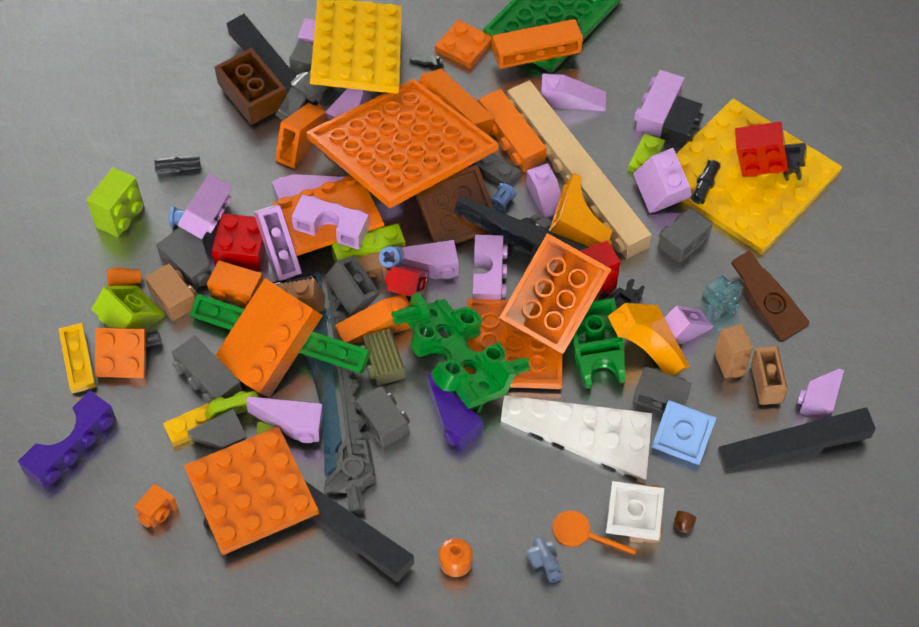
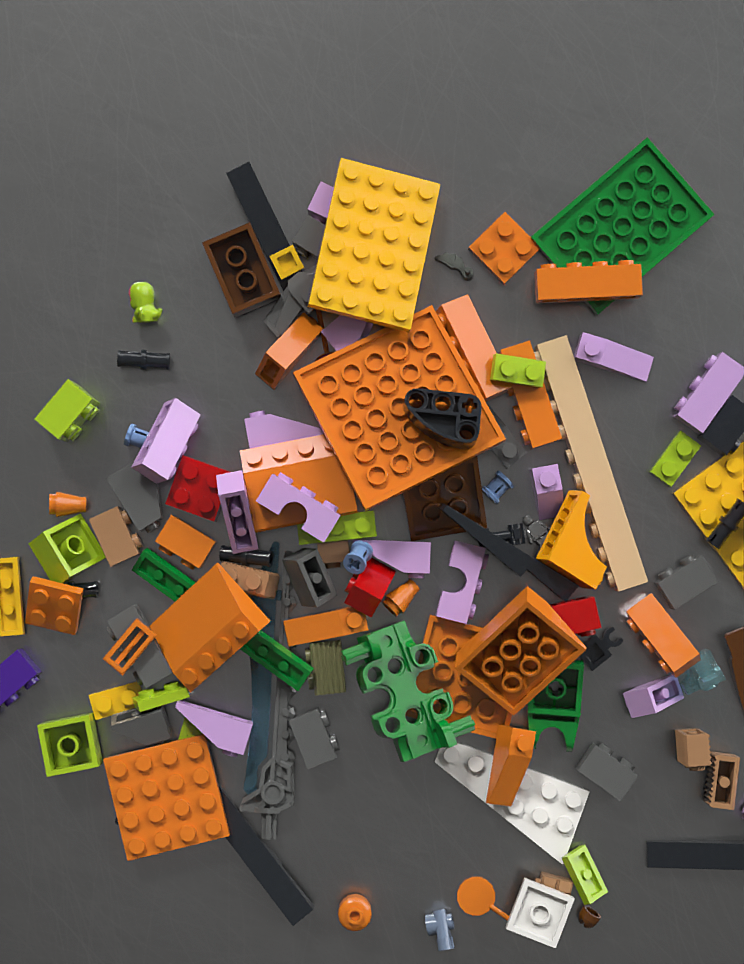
camera: 10 degrees right, 30 degrees up
orange brick [134,483,178,528] -> none
dark purple slope [427,374,483,450] -> none
light orange arch [608,303,690,377] -> none
lavender slope [633,148,692,214] -> none
light blue tile [652,400,717,465] -> none
none -> lime brick [37,712,103,777]
none -> orange tile [103,618,157,676]
none -> lime animal [129,282,162,323]
none -> yellow plate [269,245,304,280]
none -> orange cone [382,579,420,617]
none -> black beam [403,388,482,450]
none -> orange slope [486,725,536,807]
none -> lime plate [490,353,546,388]
none -> lime plate [562,845,608,905]
none -> orange brick [626,593,701,678]

